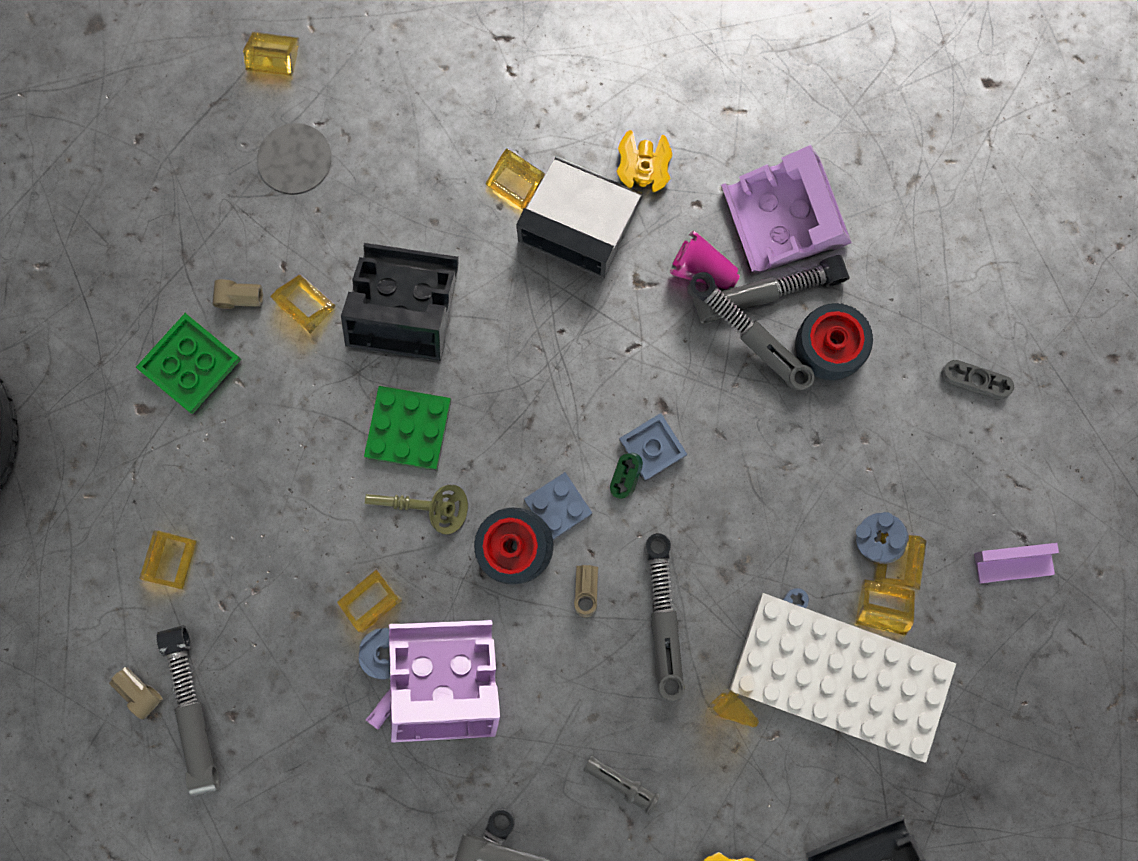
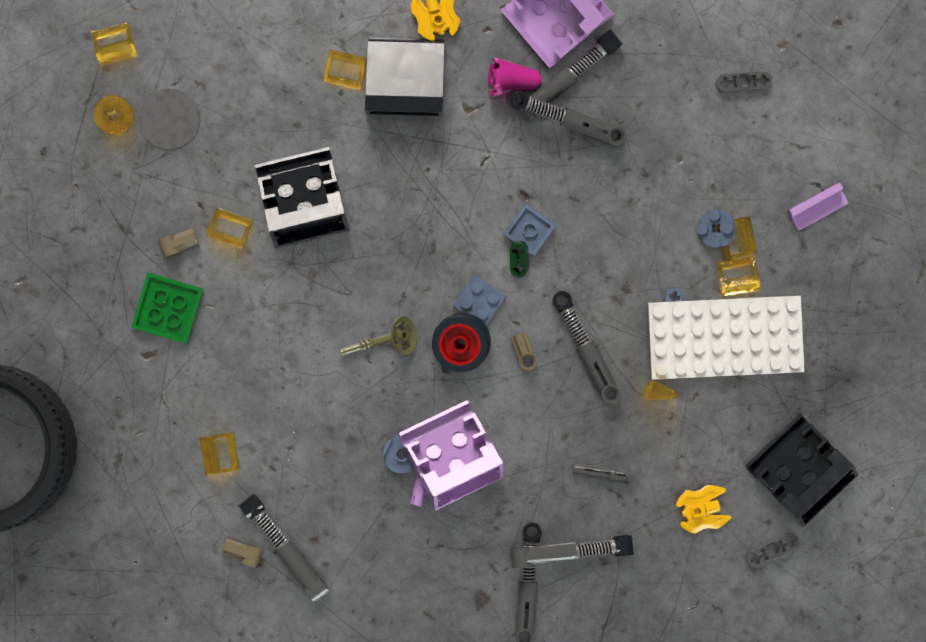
camera: 30 degrees left, 10 degrees up
clear yellow tile [337,569,402,633] -> none
green plate [364,386,452,471] -> none
wheel [795,303,873,380] -> none
none -> clear yellow piece [94,95,134,135]

